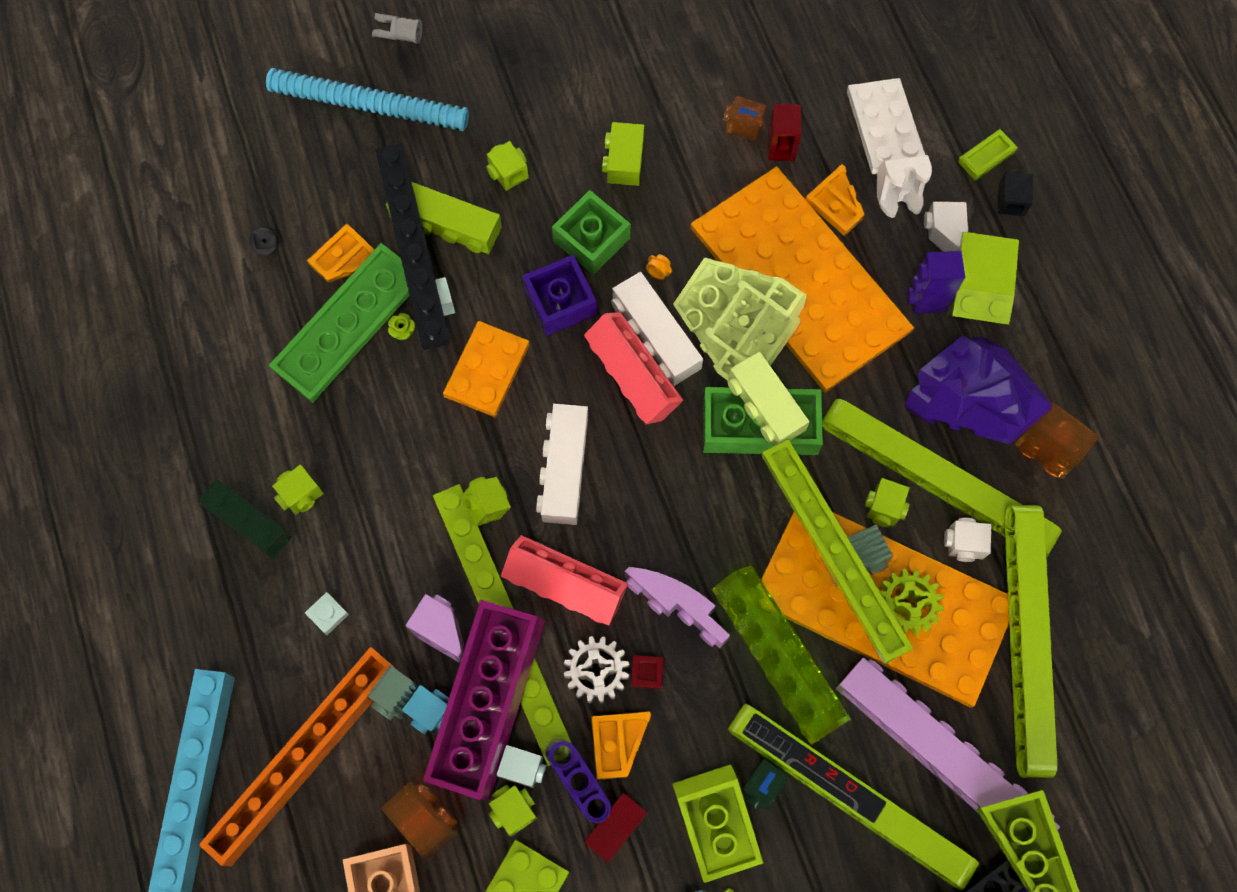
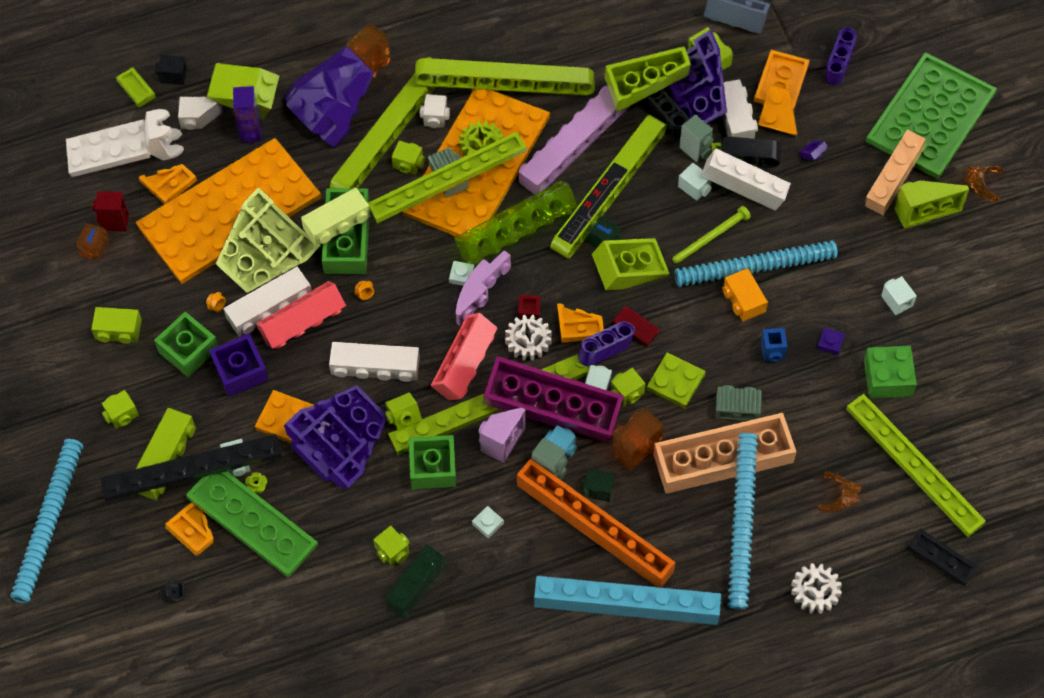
camera: 90 degrees left, 10 degrees down
none -> dark purple wedge [284,386,387,489]
none -> light orange plate [354,281,374,300]
none -> bright green brick [409,435,456,489]
none -> light aqua plate [449,261,474,286]
none -> clear green brick [581,468,615,502]

